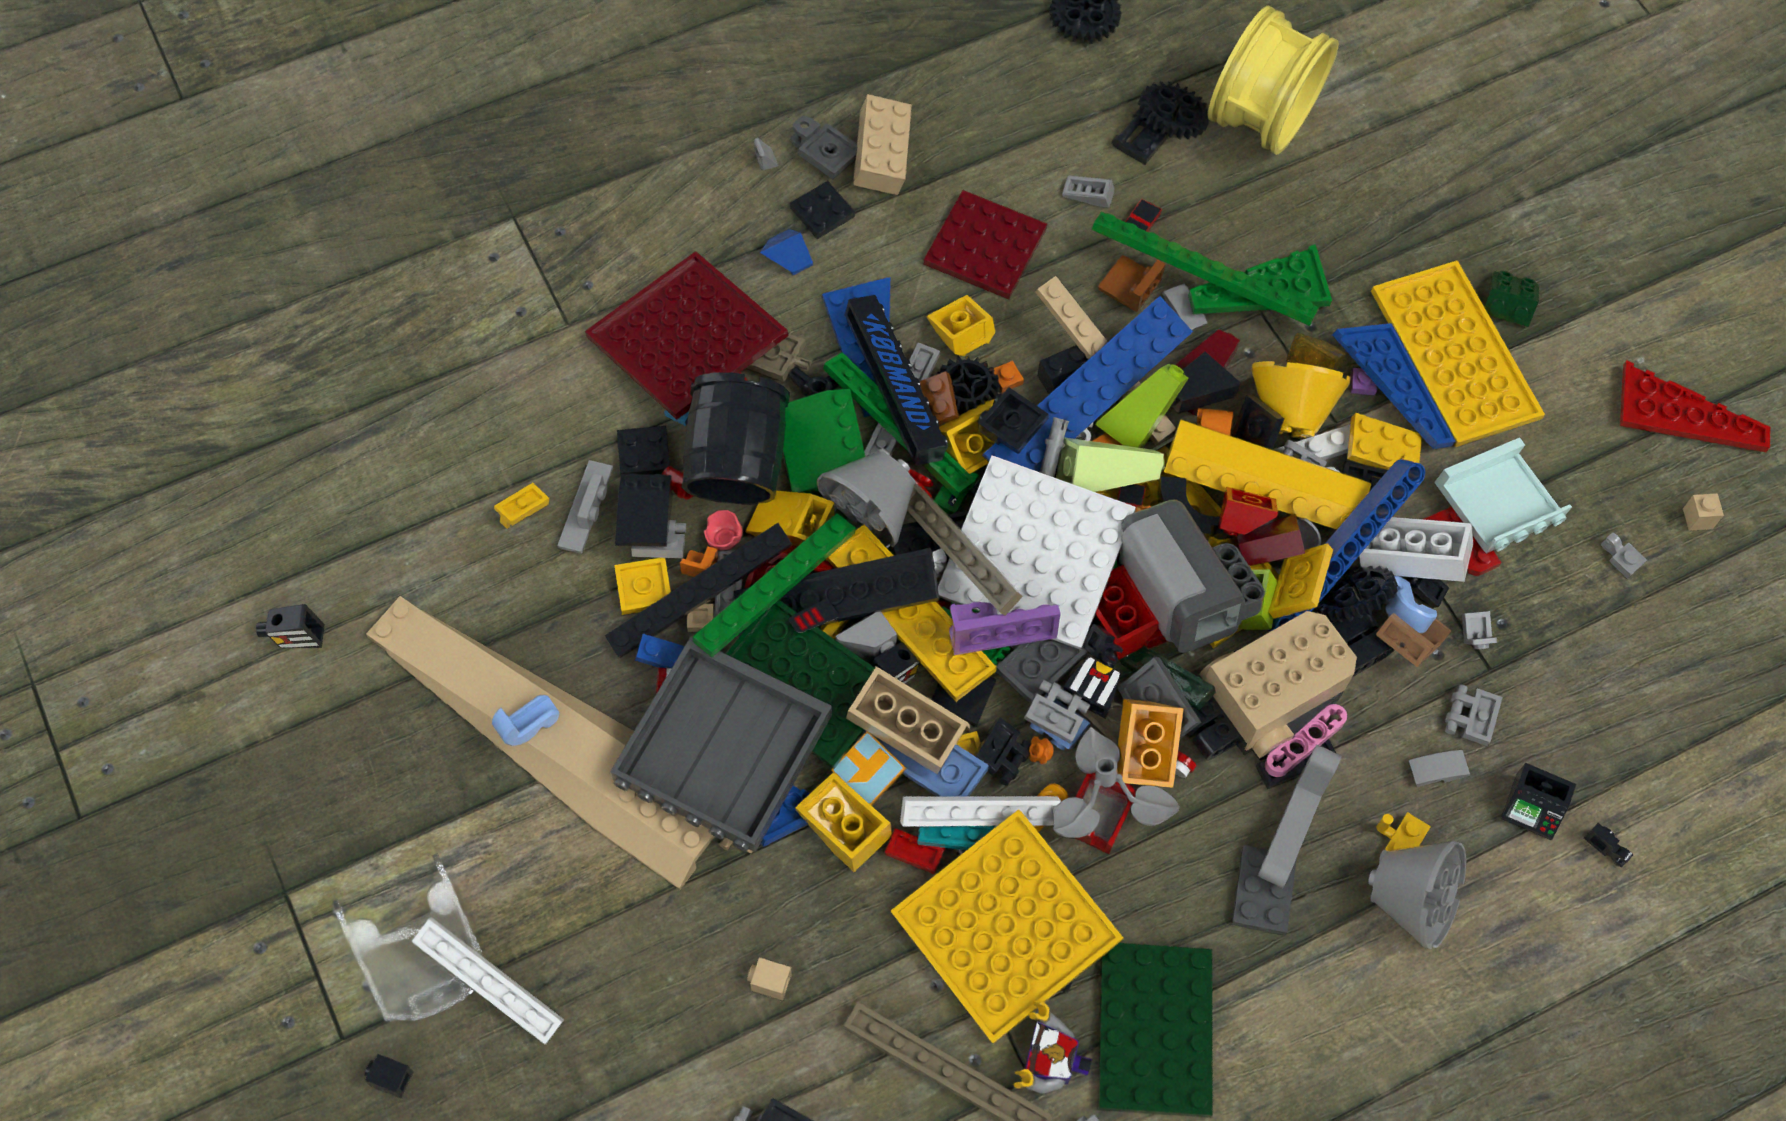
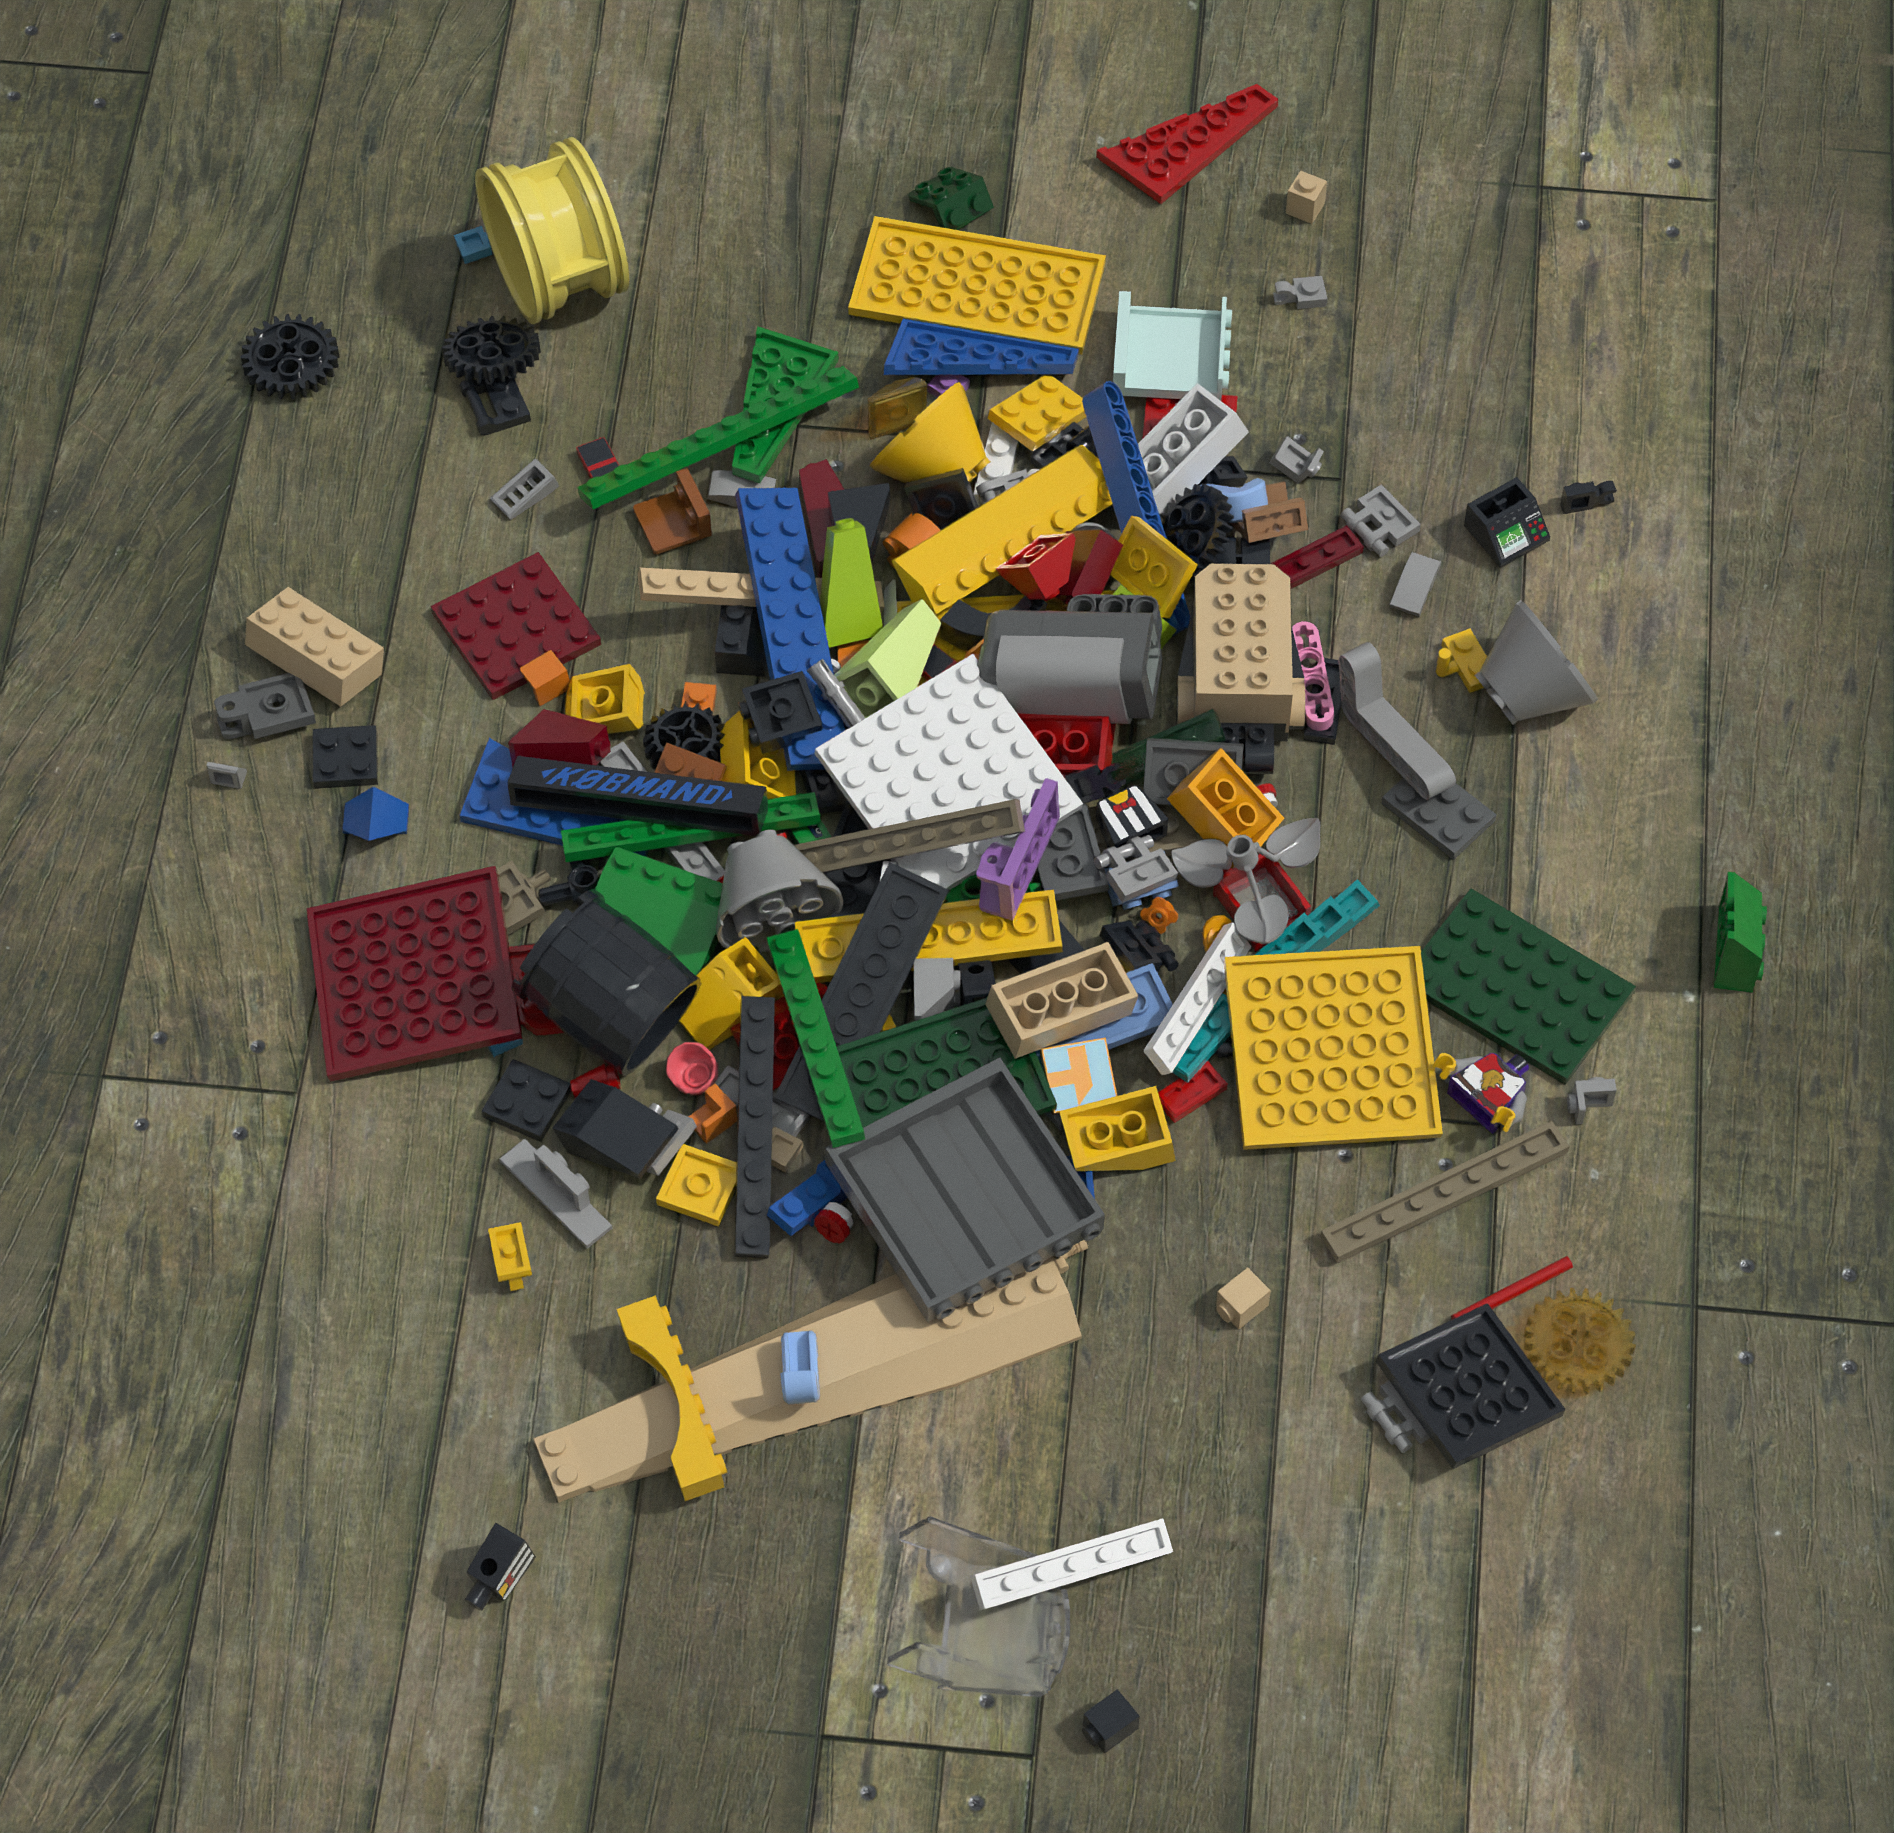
camera: 55 degrees left, 5 degrees down
black sticker [789,598,839,633] -> none
none -> dark red slope [508,709,611,767]
none -> orange panel [520,650,570,706]
none -> yellow arch [617,1295,727,1501]
none -> teal slope [1255,879,1380,955]
none -> dark red tile [1270,525,1364,589]

